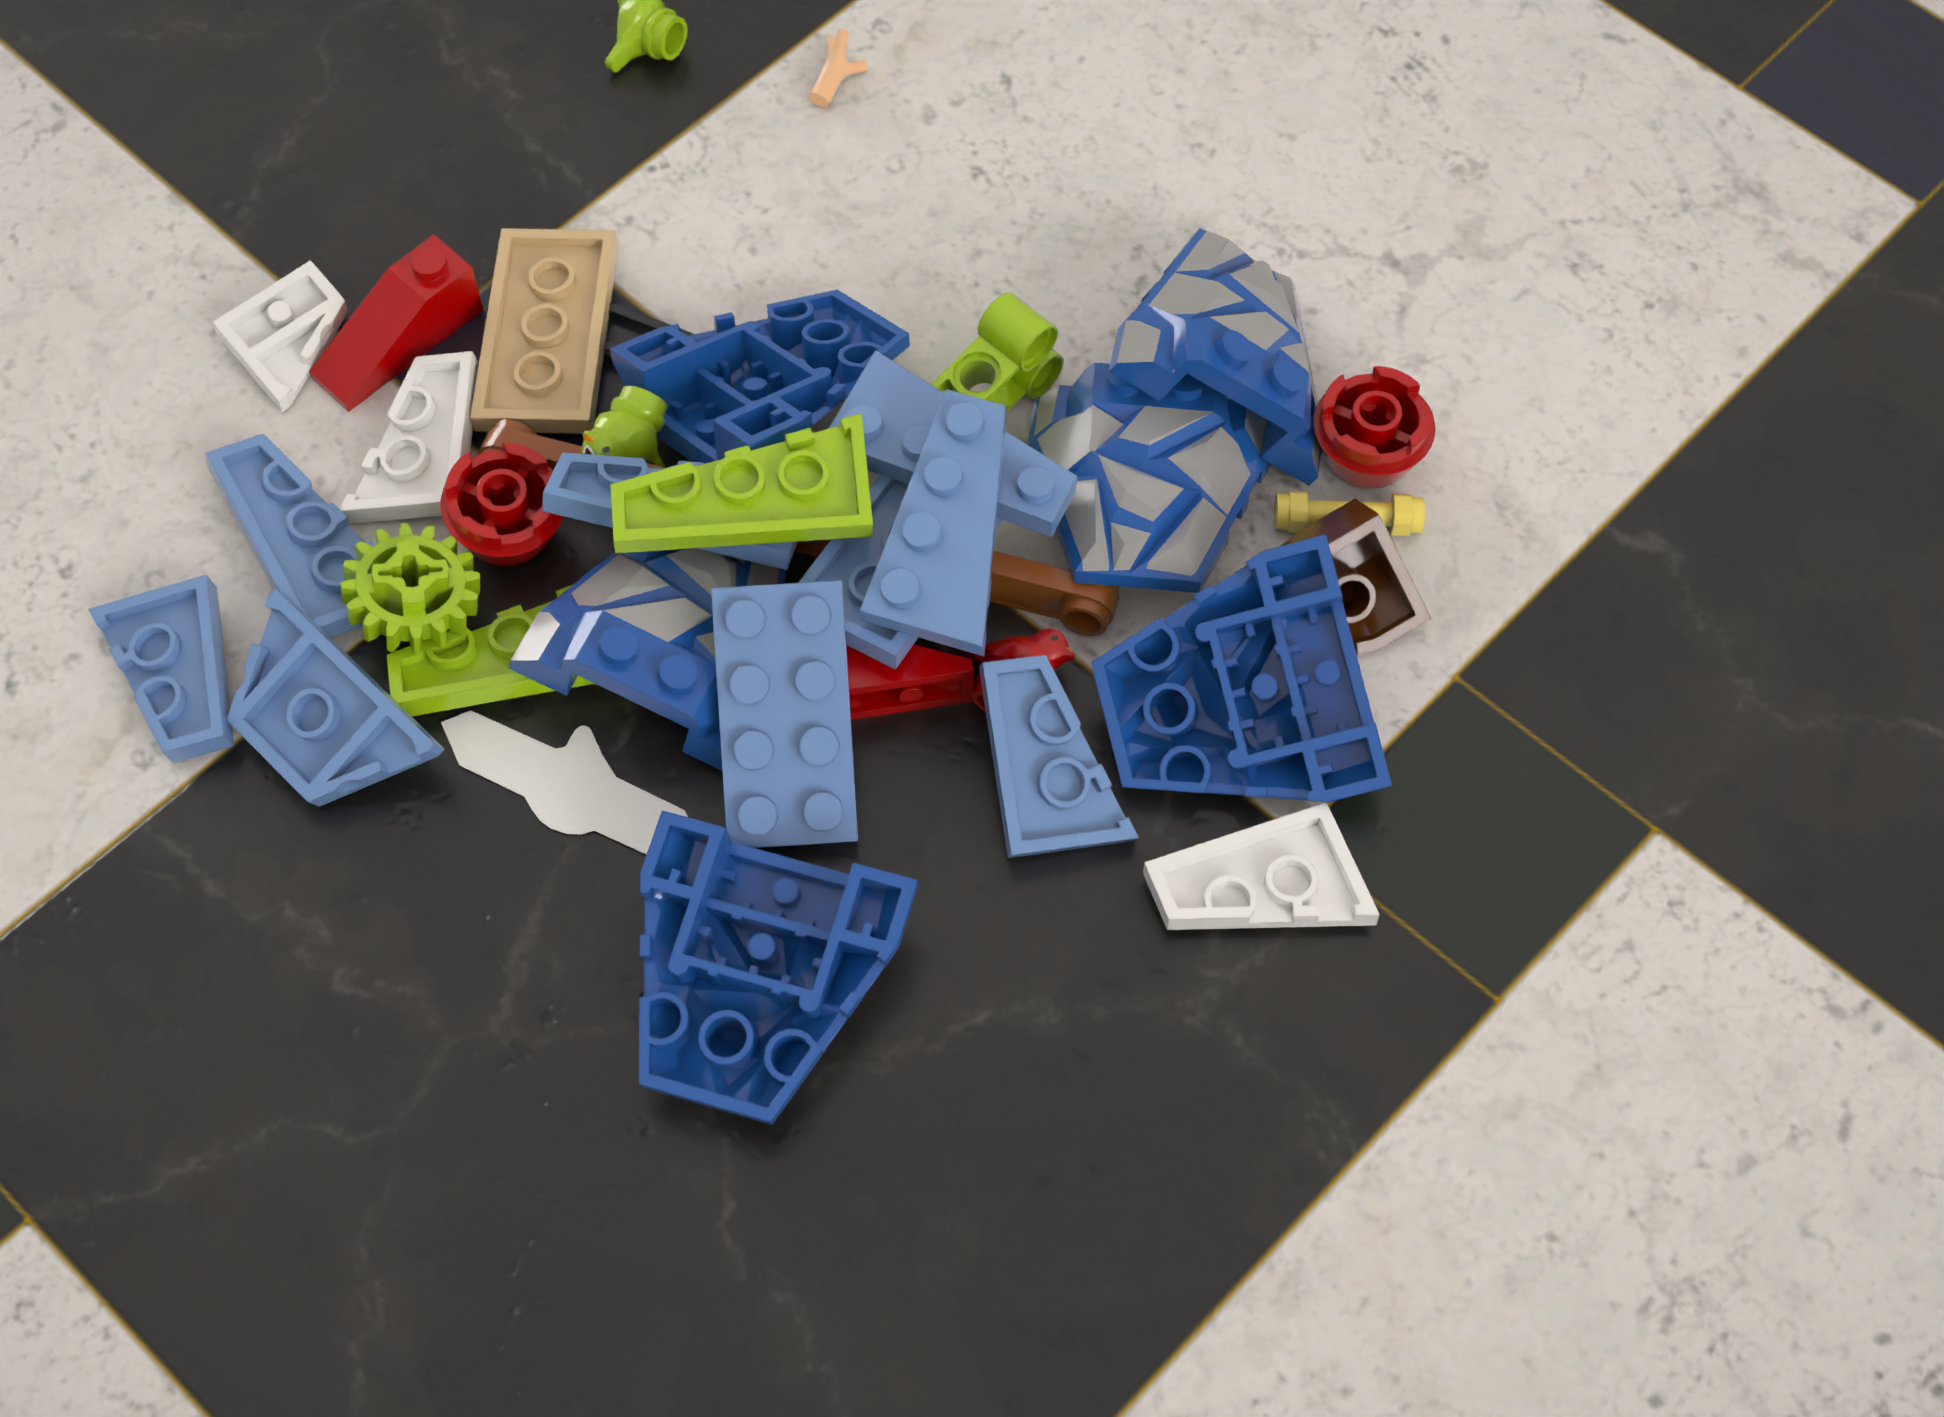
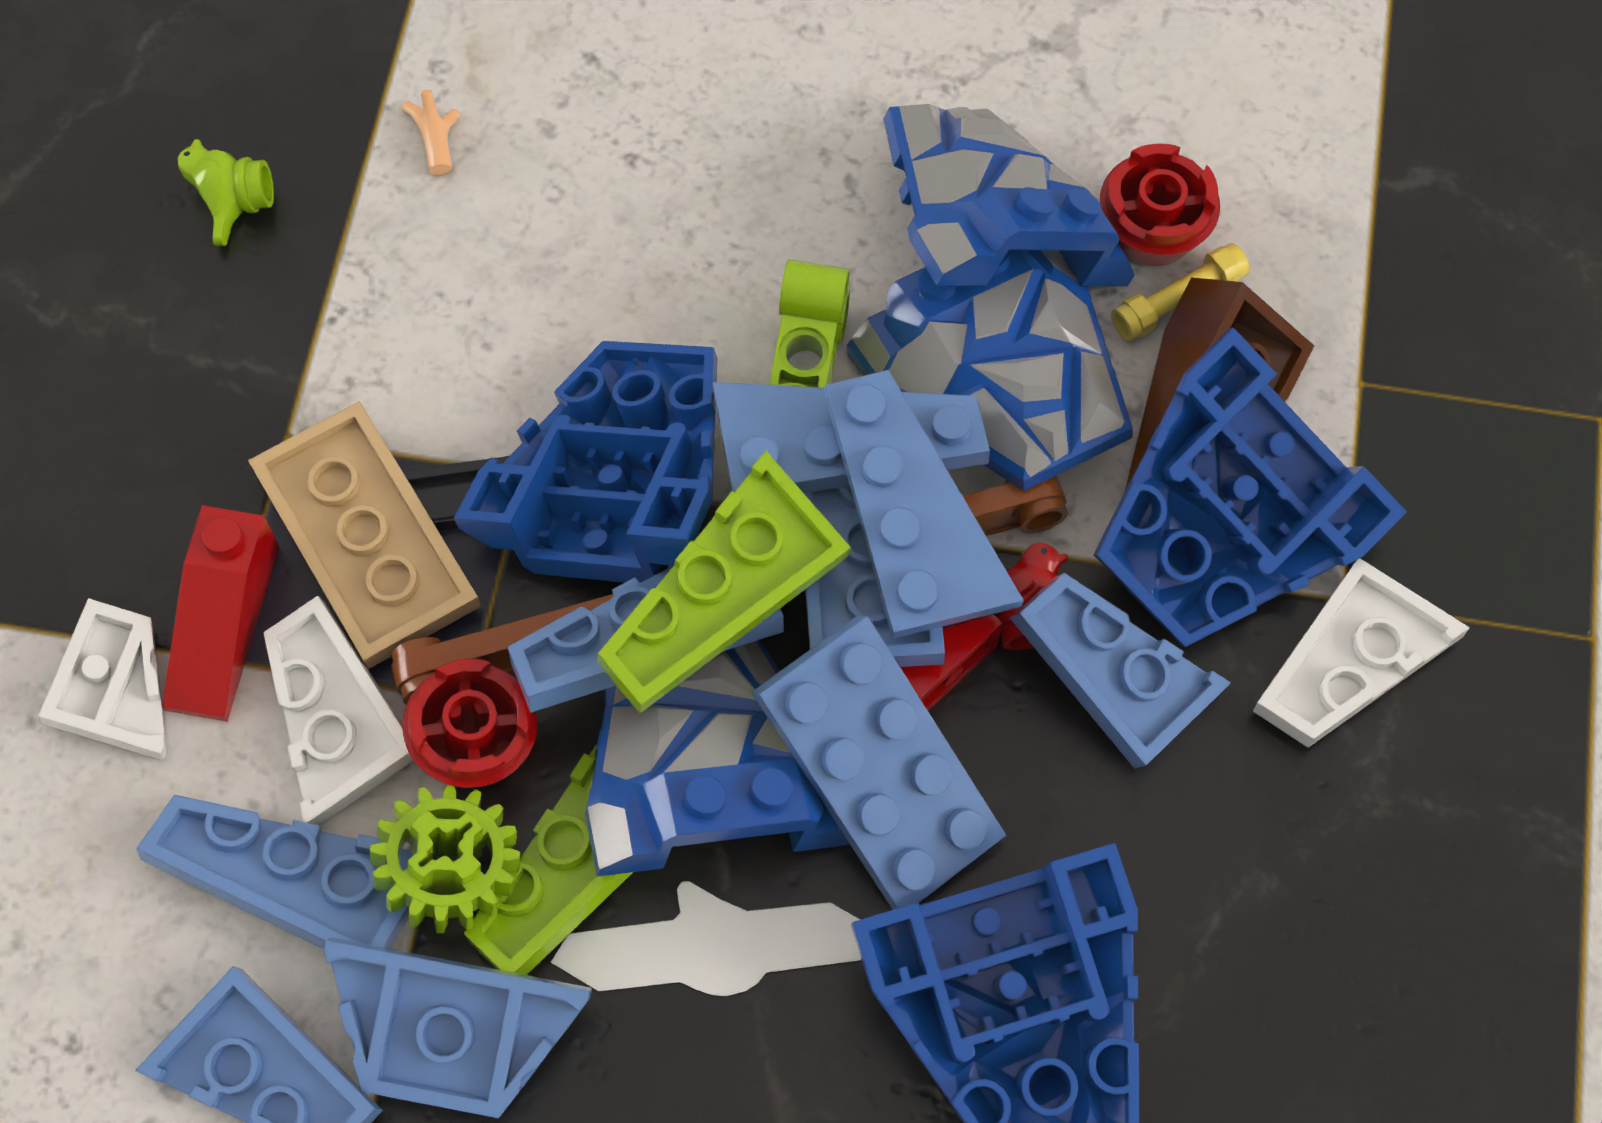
camera: 35 degrees left, 5 degrees up
lime animal [581,386,668,467] -> none

